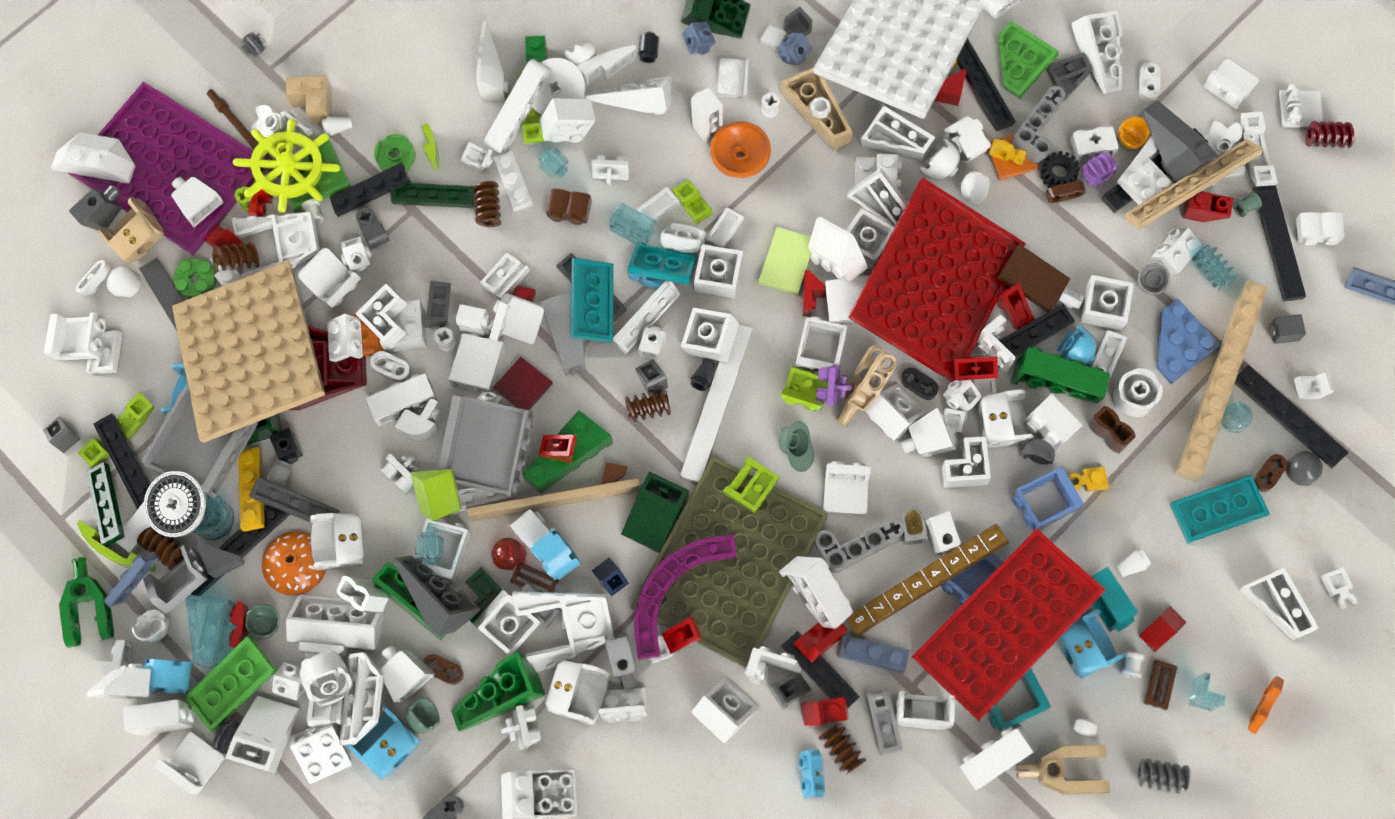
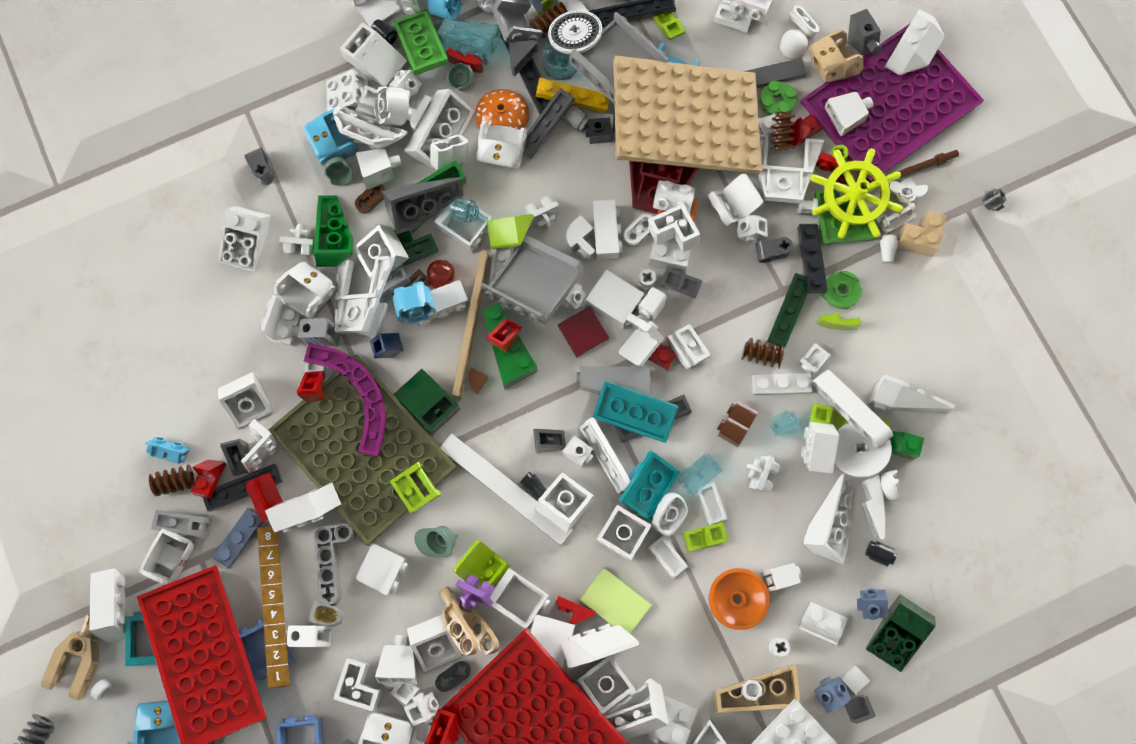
camera: 110 degrees right, 5 degrees up
reddish brown piece [625,389,671,422] -> none

